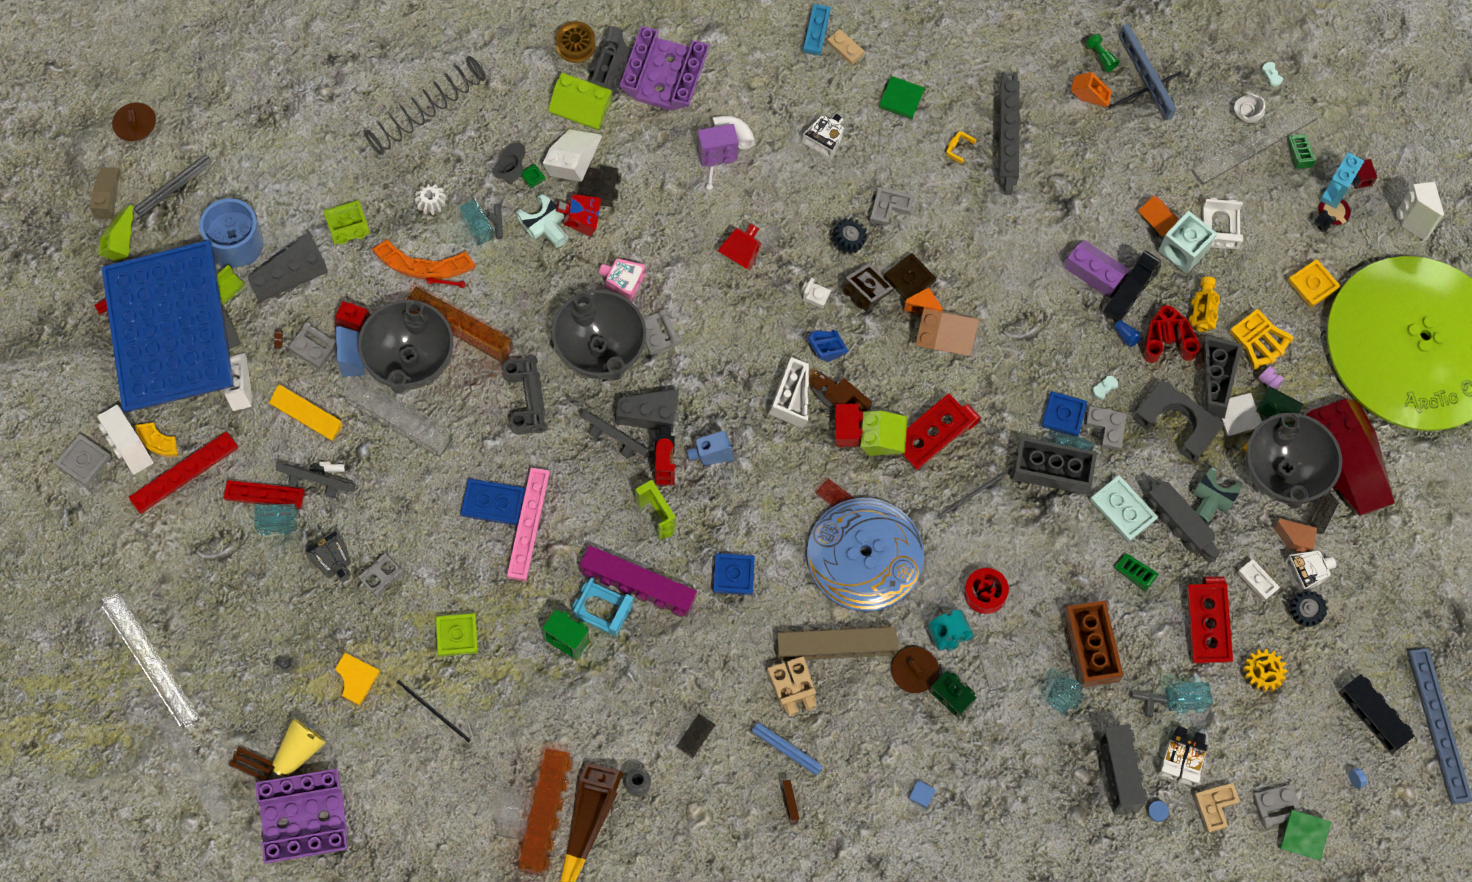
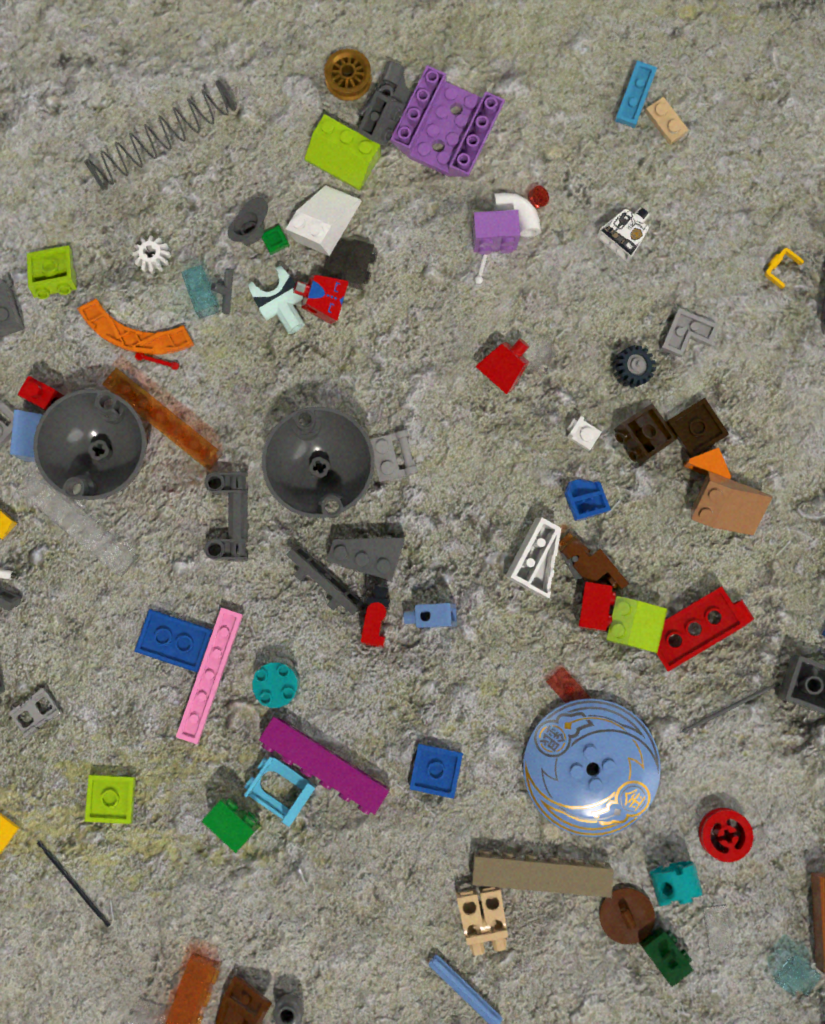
camera: 15 degrees right, 15 degrees up
torso [599,259,646,302] -> none
lime panel [635,480,676,540] -> none
clear smoke plate [676,714,716,759] -> none
green tile [879,76,925,120] -> none
none -> teal brick [252,662,300,708]
none -> clear red tile [528,185,549,209]

